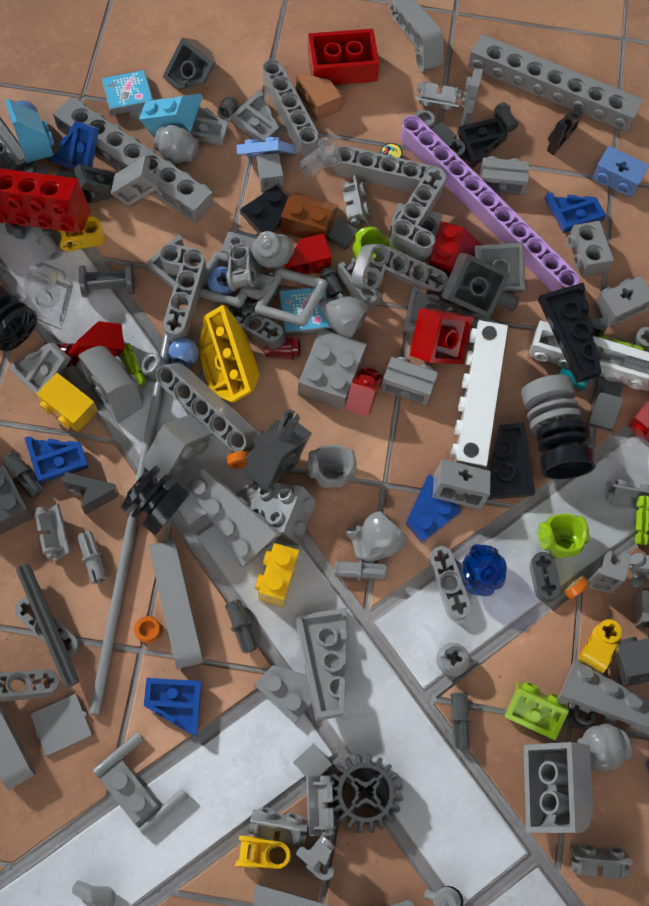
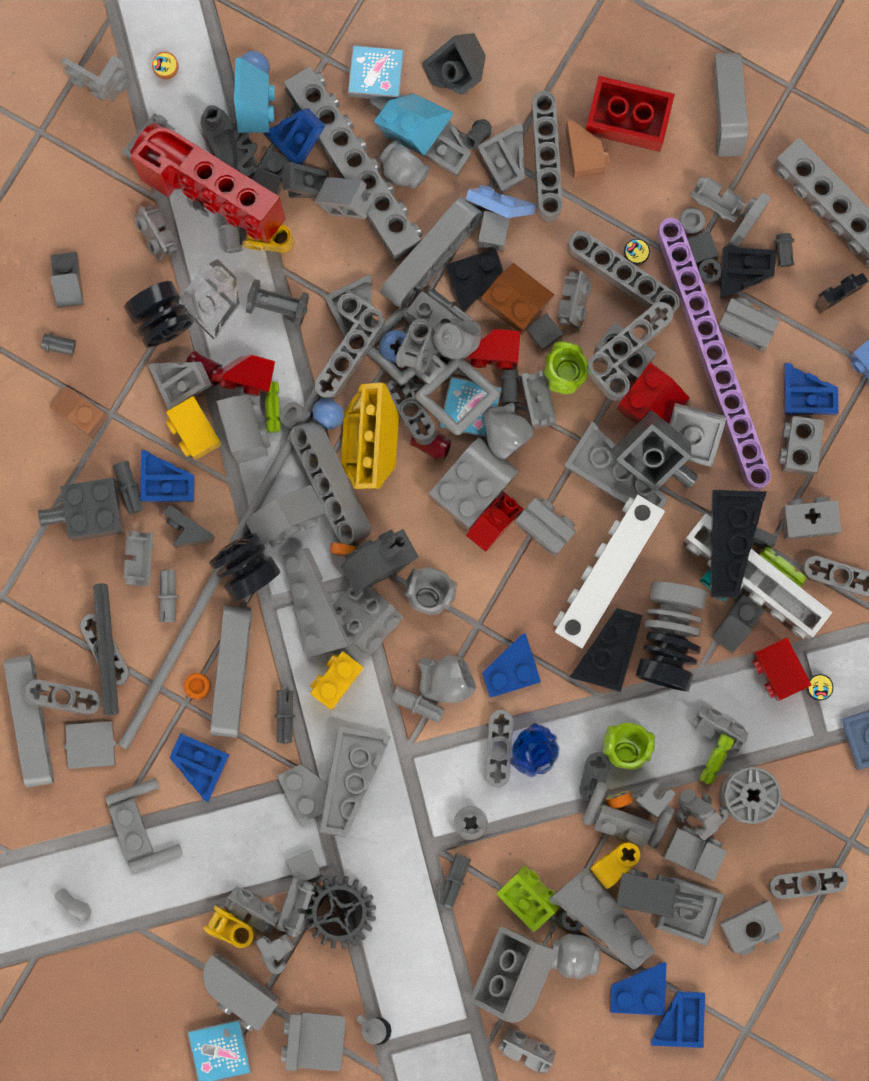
camera: 25 degrees right, 15 degrees up
clear piece [298,136,342,178] -> none
light grey beam [351,244,448,292] -> none
red slope [410,308,473,365] -> none
light grey brick [432,459,490,510] -> none
none -> light grey beam [381,197,483,309]
none -> light grey plate [582,782,674,848]

